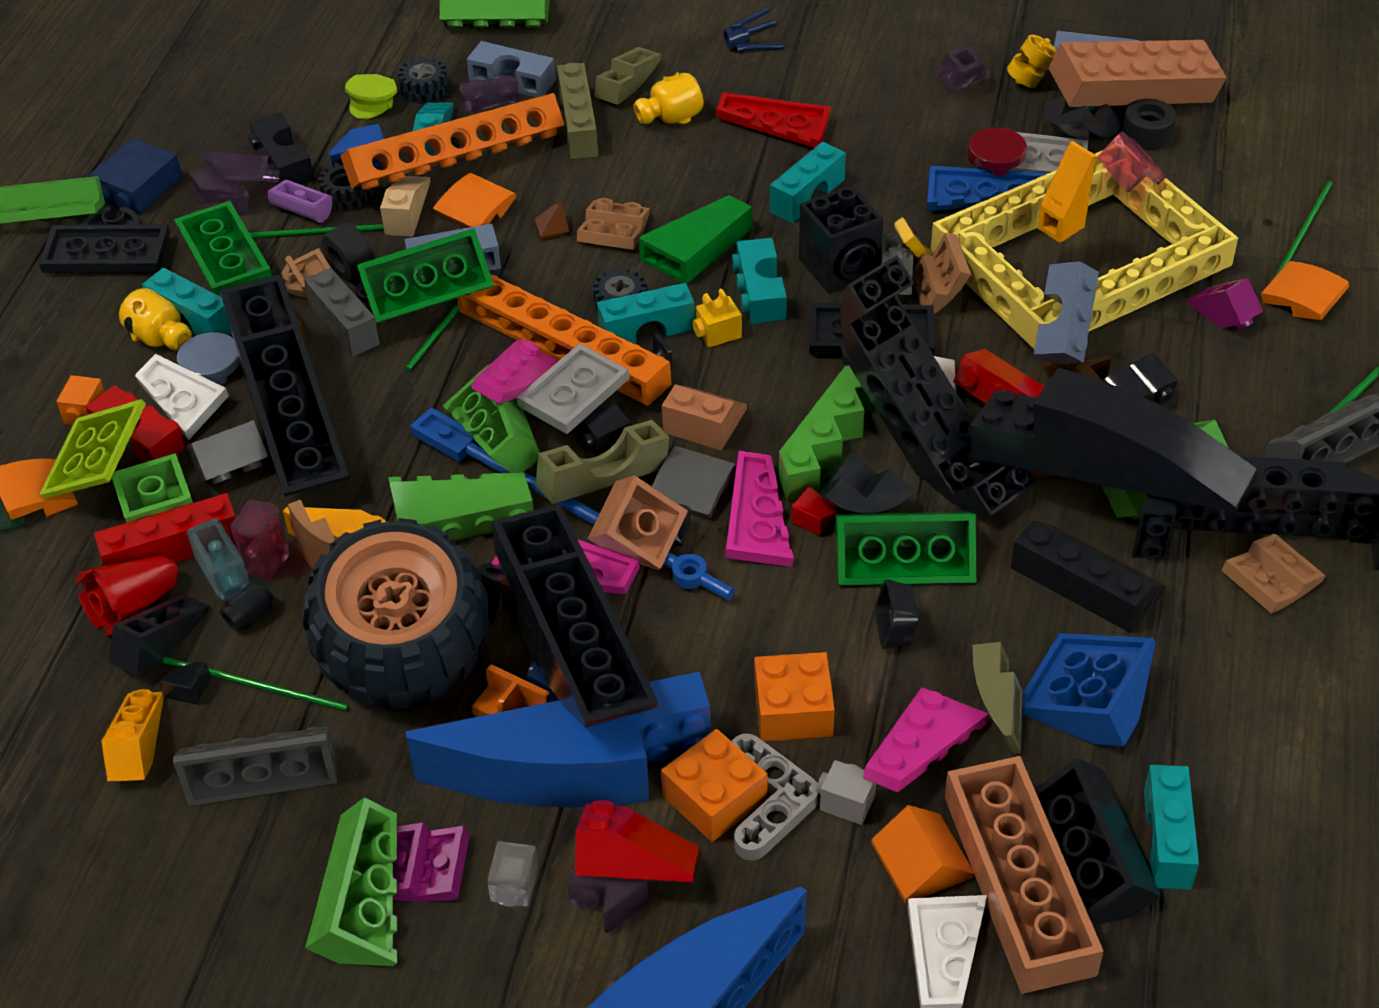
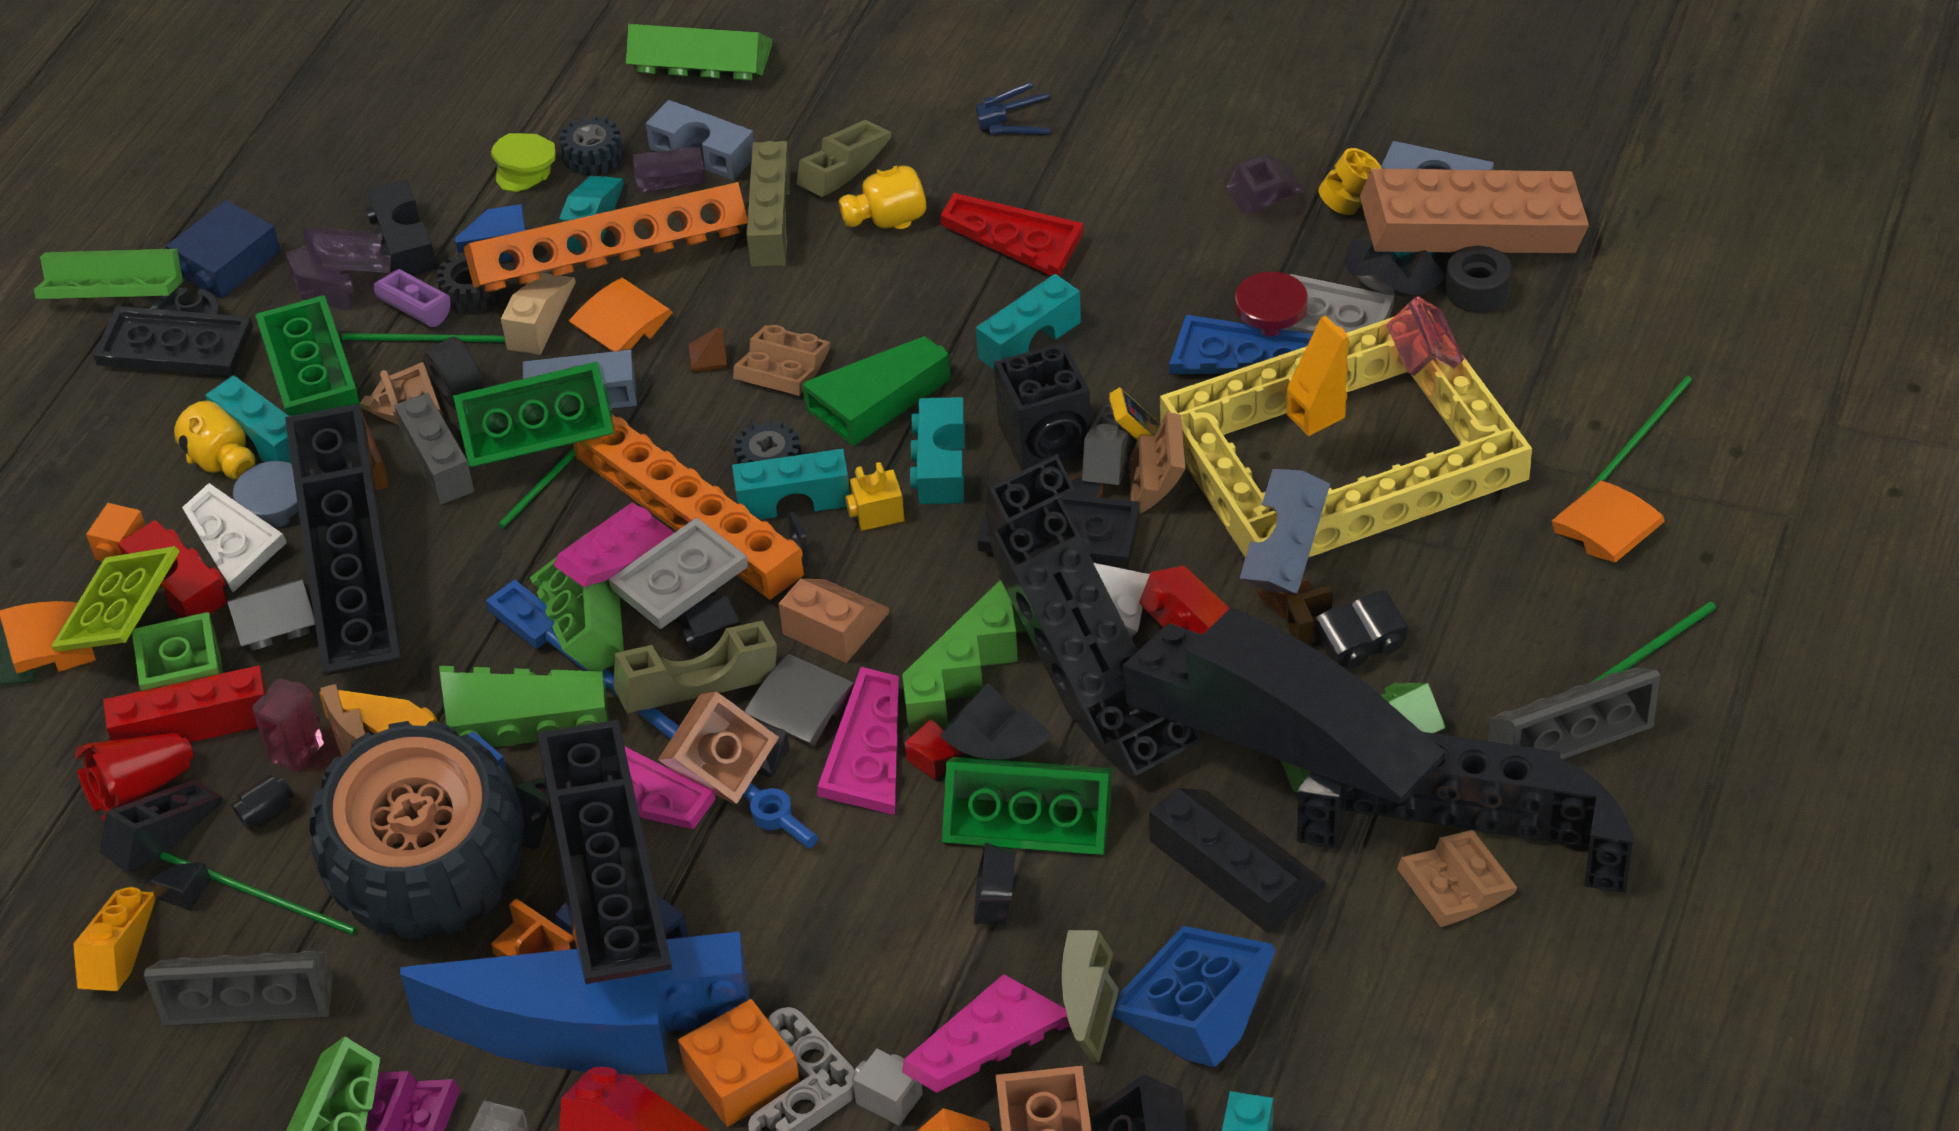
camera: 10 degrees right, 0 degrees up
clear light blue brick [187,518,250,600] -> none
orange brick [754,652,835,741] -> none
magenta slope [1187,278,1263,330] -> none

